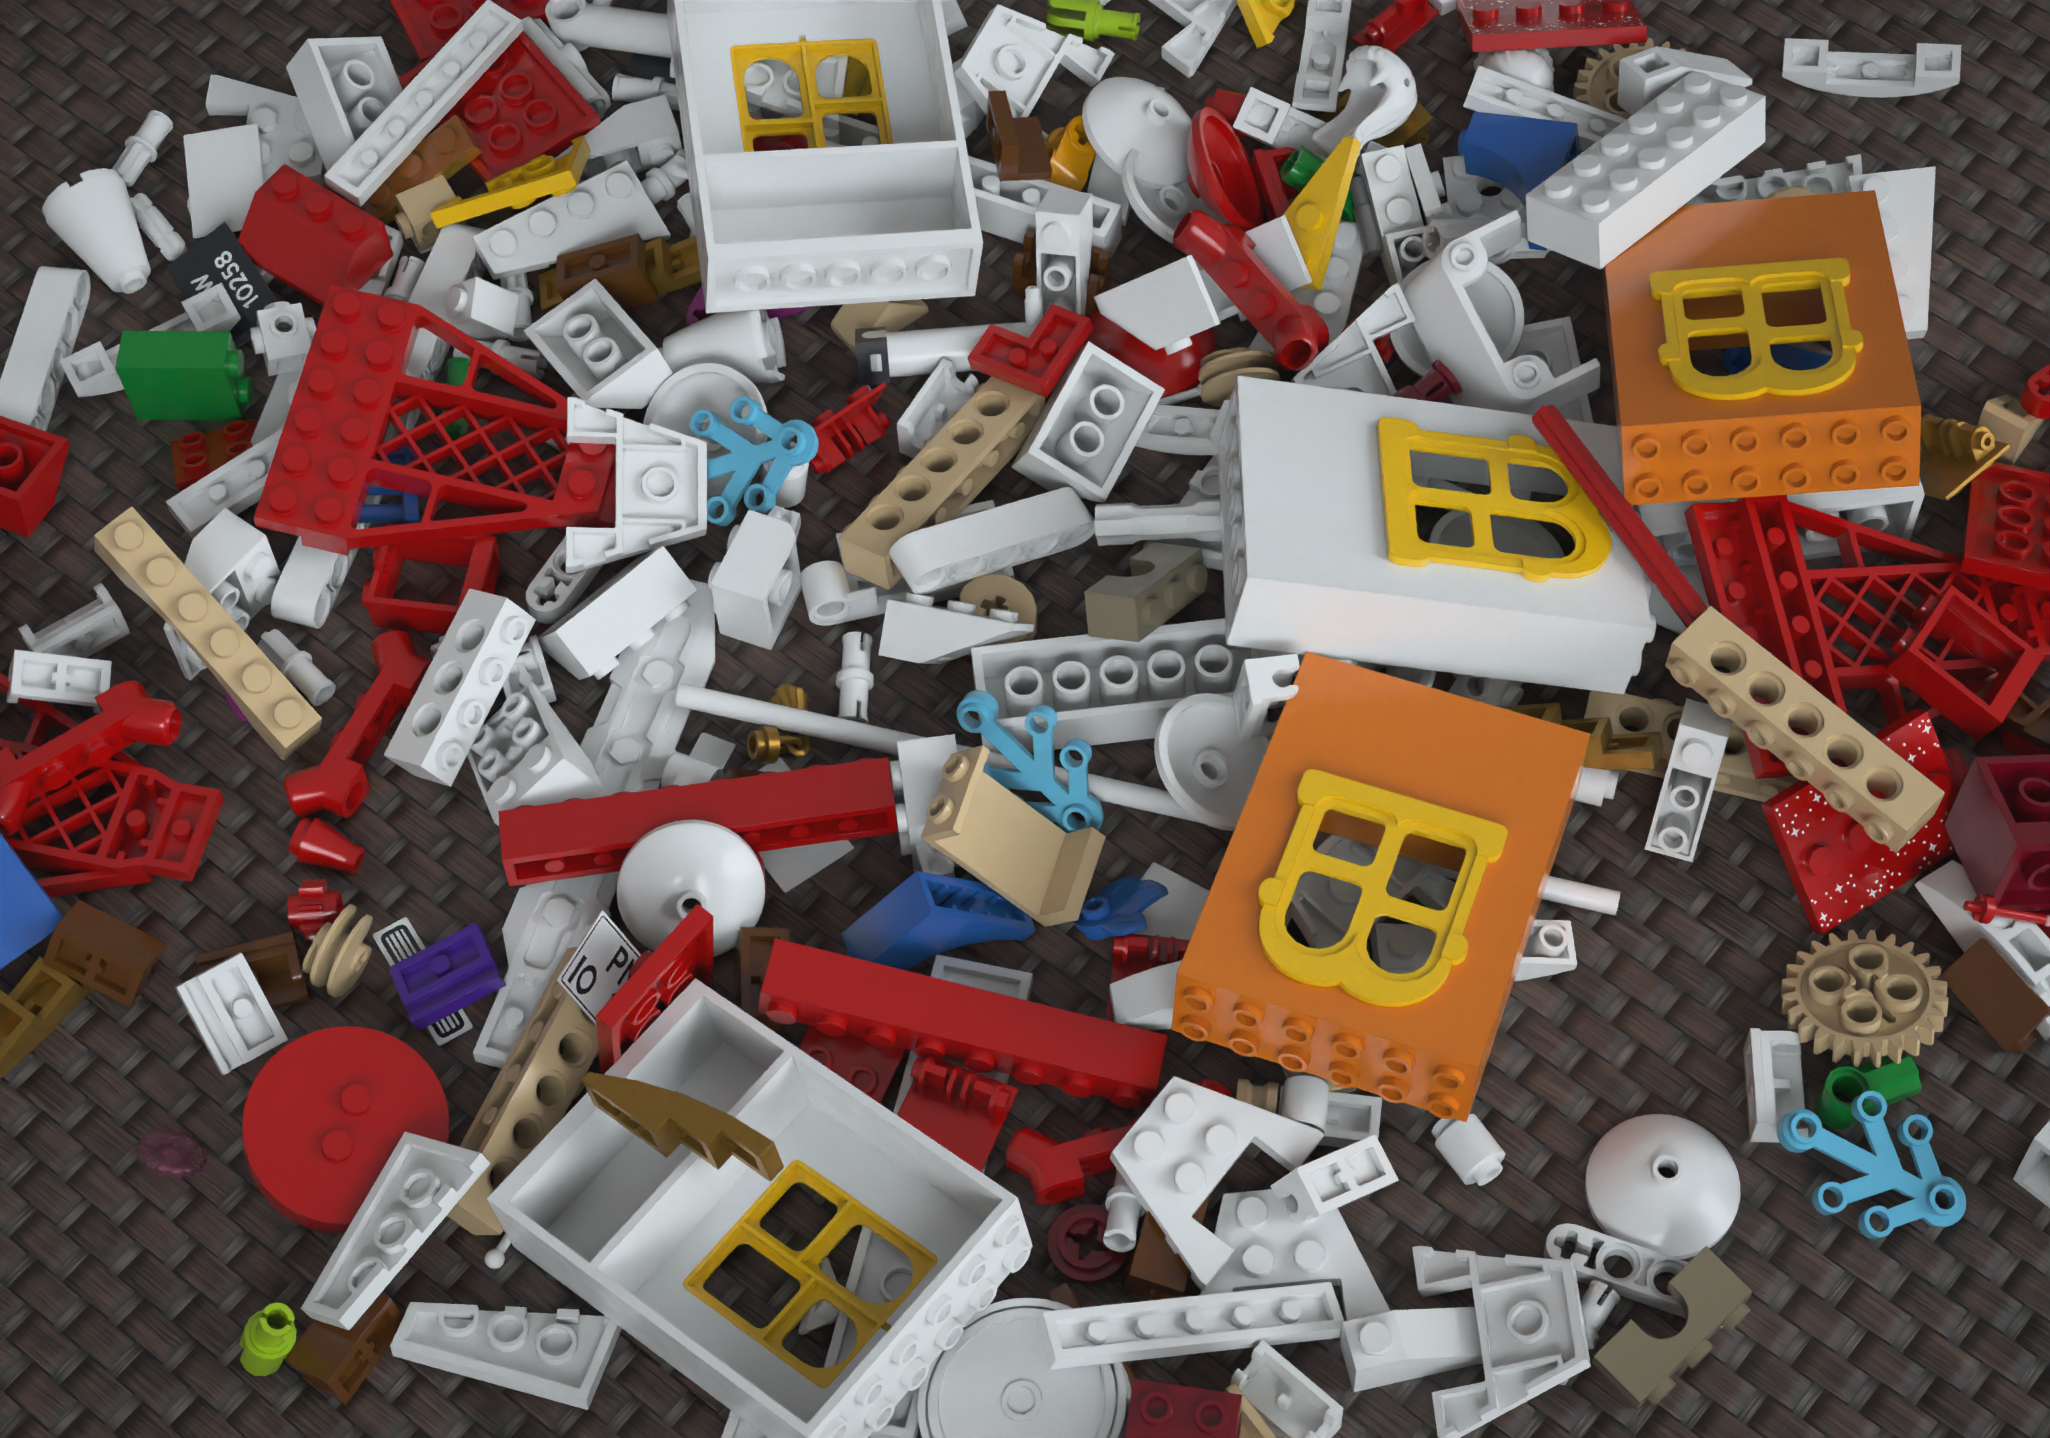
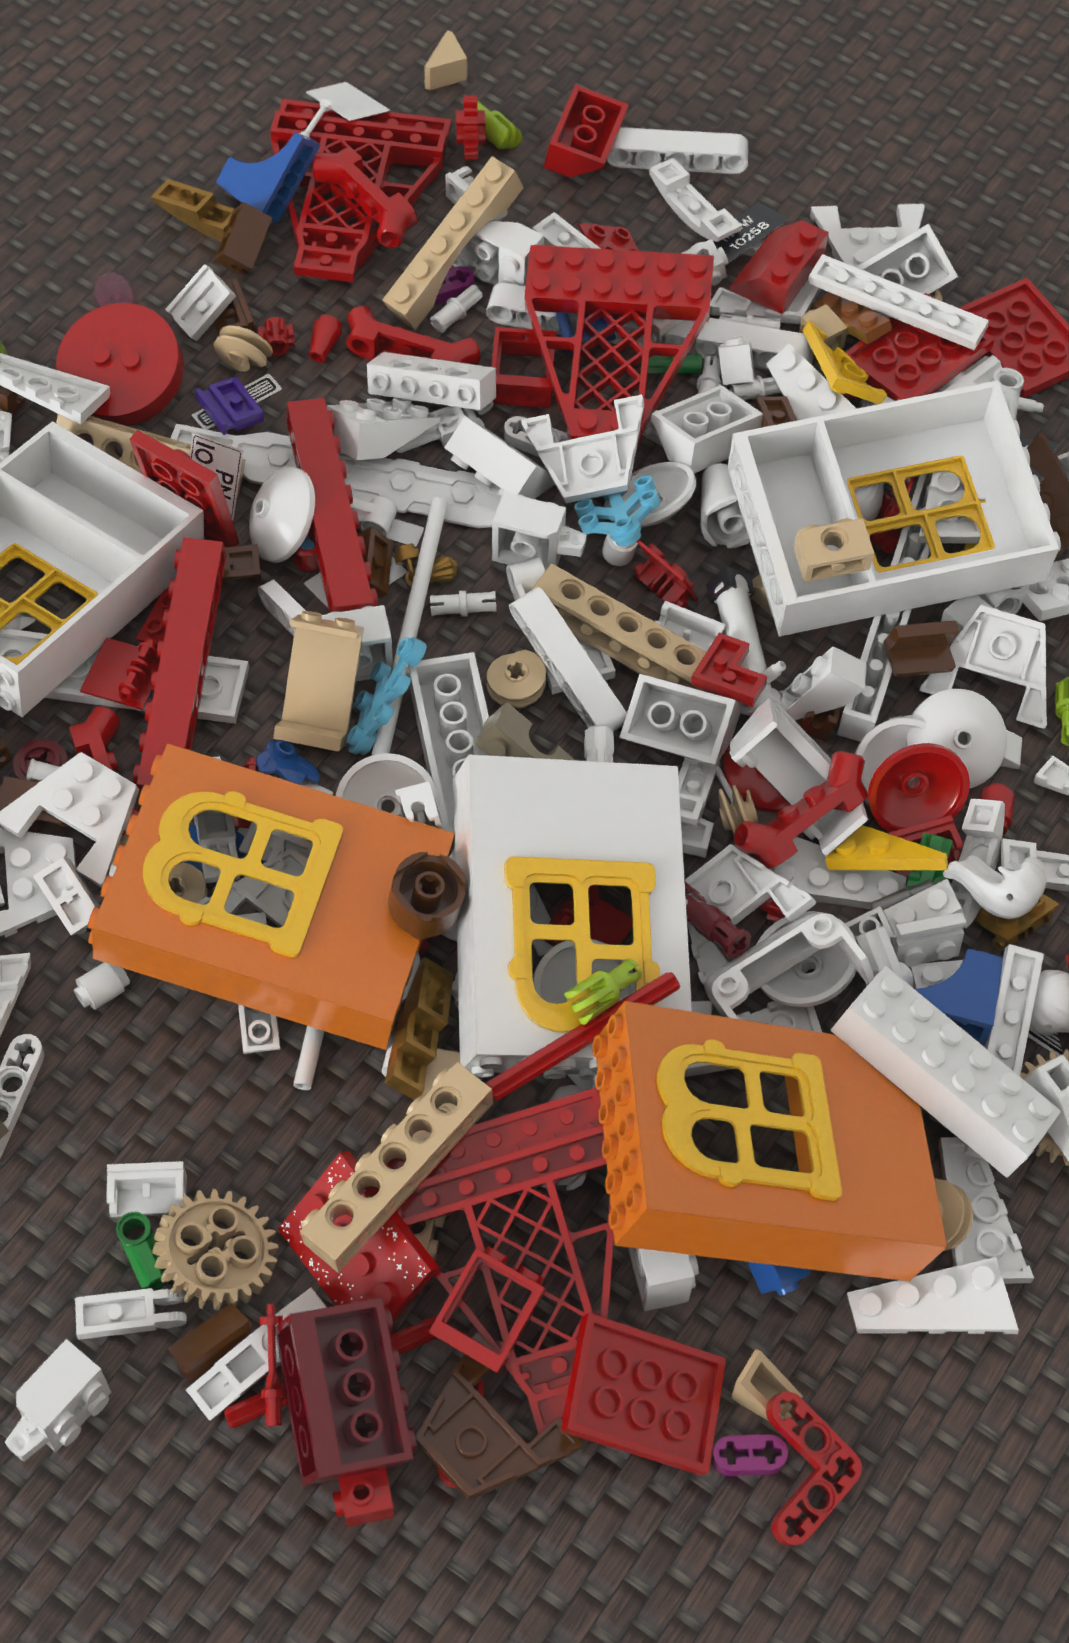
camera: 80 degrees right, 0 degrees up
white hinge [6,650,112,713] -> none
white cone [42,168,151,294] -> none
white axle [112,110,173,187] -> none
green brick [115,331,254,421] -> none
white axle [130,193,187,262] -> none
white sticker [183,123,264,238] -> none
pearl gold slope [582,1072,784,1182] -> none
blue arch [841,871,1036,970] -> none
white slope [878,592,1034,664] -> none
light orange piece [1042,115,1096,192] -> none
white dish [1585,1114,1741,1259] -> none
white slope [1645,698,1732,862] -> none
medium azure plant [1776,1091,1966,1239] -> none
pearl gold hinge [1920,414,2010,501] -> none
none -> white hinge [75,1288,187,1340]
none -> white beam [258,580,306,636]
none -> reddish brown brick [388,852,466,940]
none -> lime arm [564,959,642,1025]
none -> tan brick [793,518,874,582]

